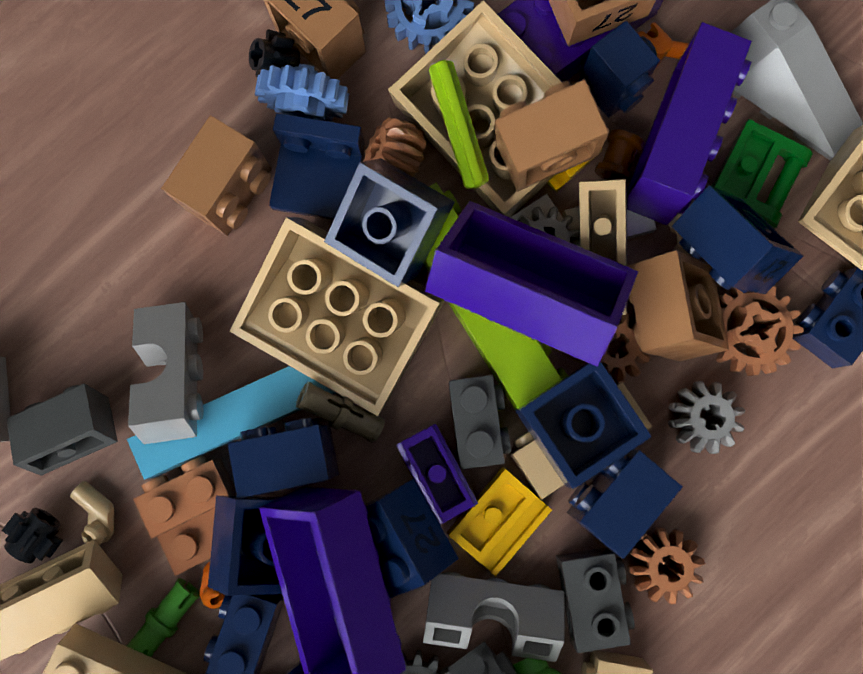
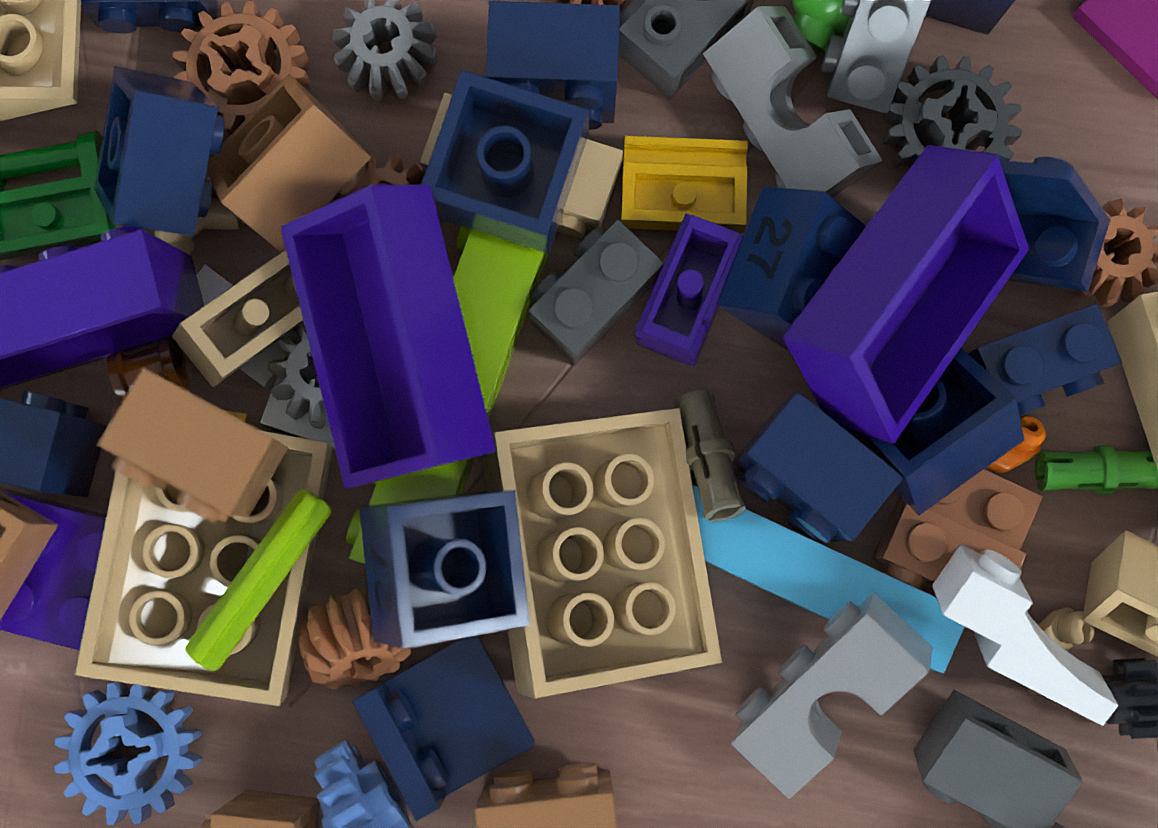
camera: 135 degrees left, 0 degrees up
none -> white slope [932,544,1119,726]

